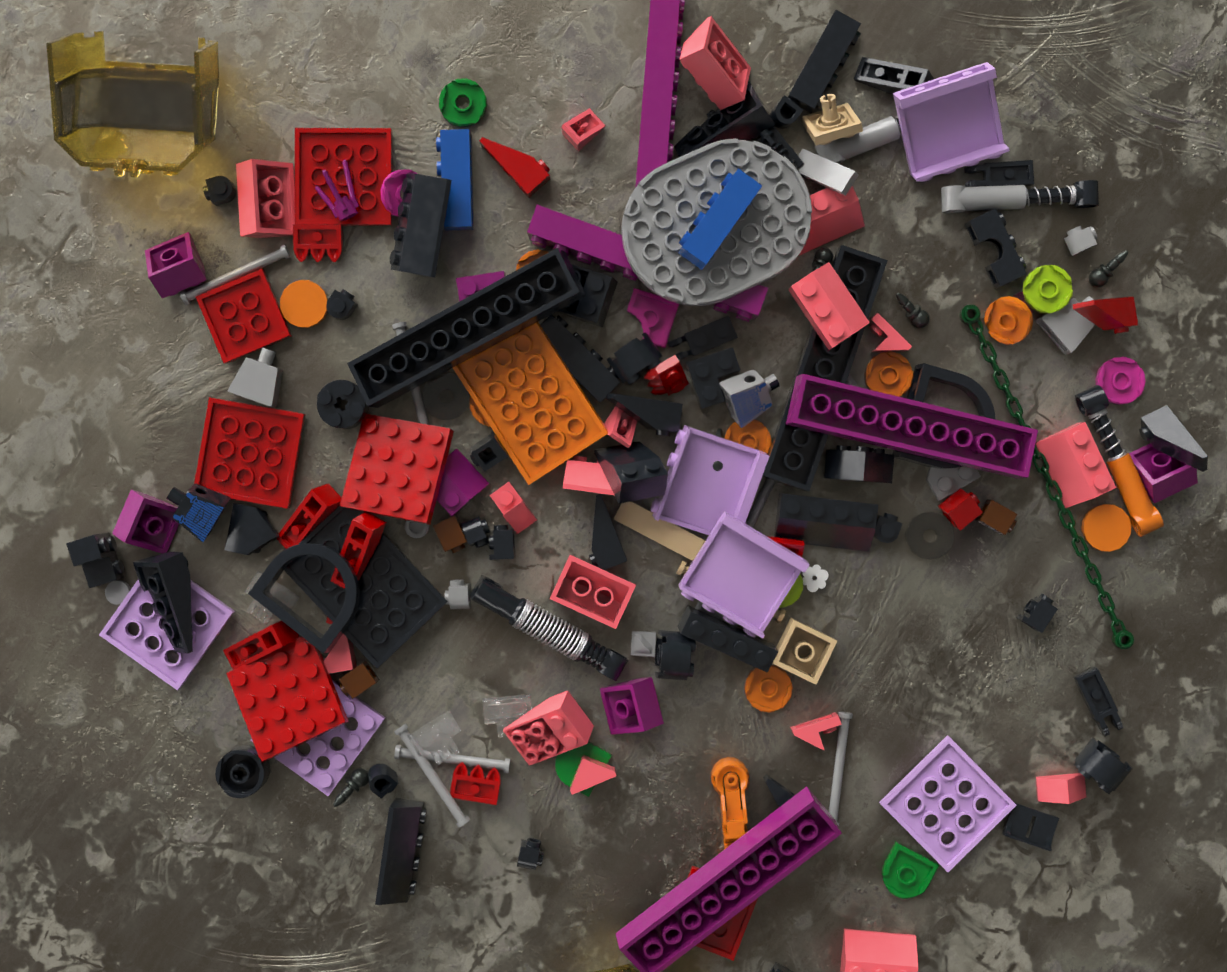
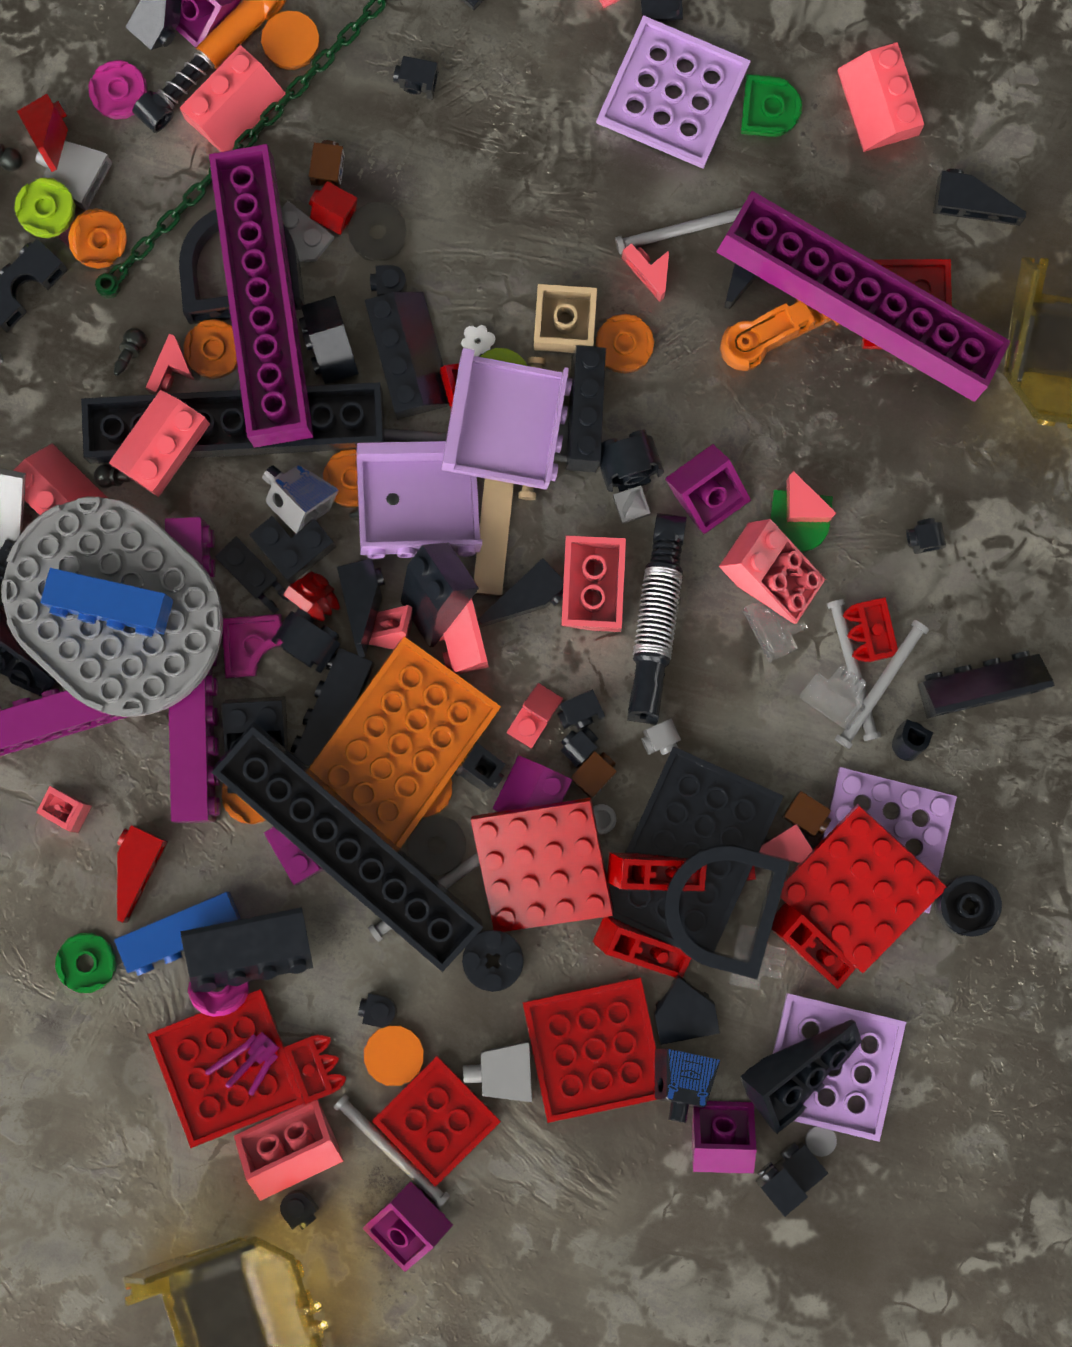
camera: 110 degrees left, 5 degrees down
pearl dark grey bar [333,768,369,807] -> none

